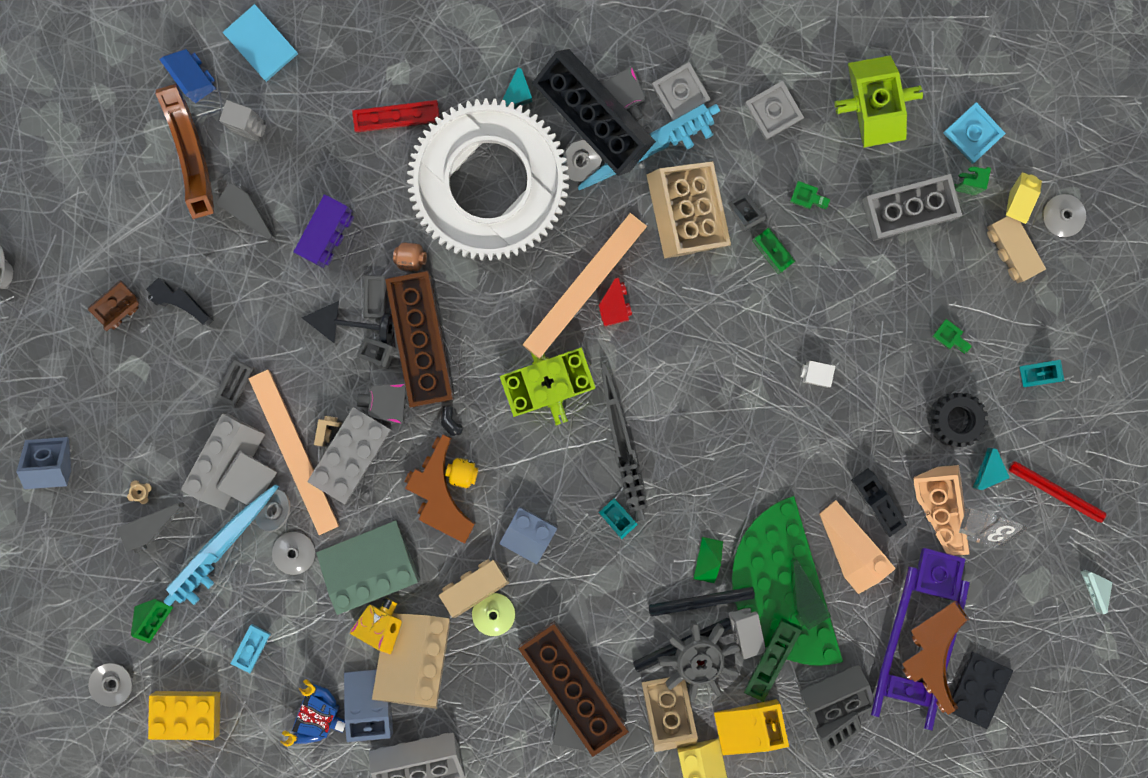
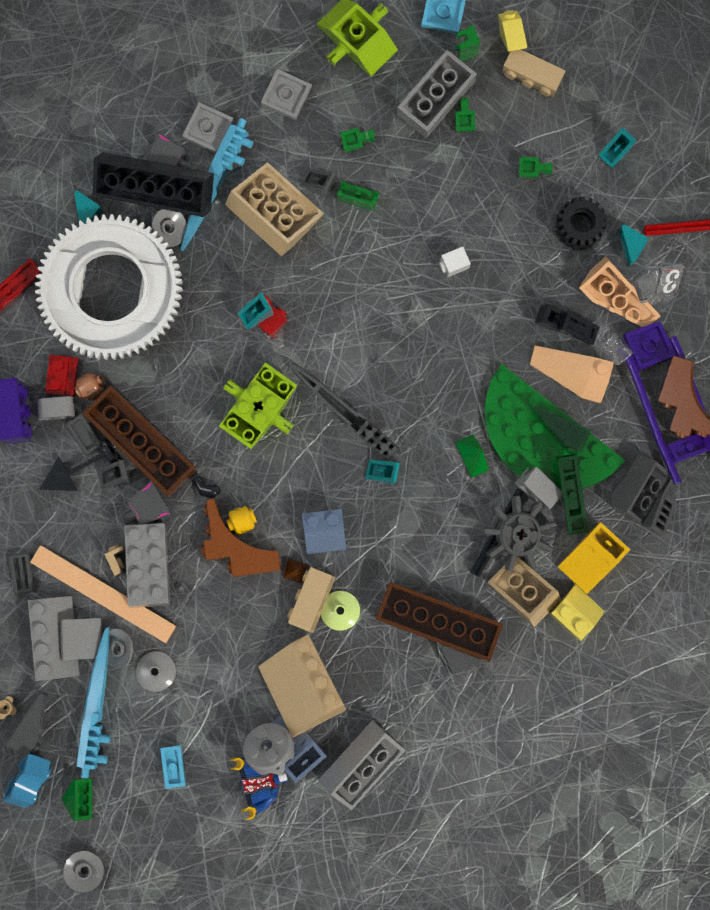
camera: 35 degrees left, 5 degrees down
yellow brick [148,691,220,740] -> none
sand green slope [316,520,420,615] -> none
yellow torso [349,598,402,654] -> none
light nougat tile [522,213,647,359] -> none
black axle [648,587,755,617] -> none
light grey dish [1043,194,1086,237] -> none
none -> dark azure brick [3,754,51,808]
none -> light grey beam [36,396,75,420]
none -> red plate [45,355,79,397]
none -> teal slope [237,292,274,329]
none -> light grey plate [243,723,295,775]
none -> reddish brown slope [283,559,308,583]
none -> green plate [455,98,475,132]
none -> clear slope [596,324,633,365]

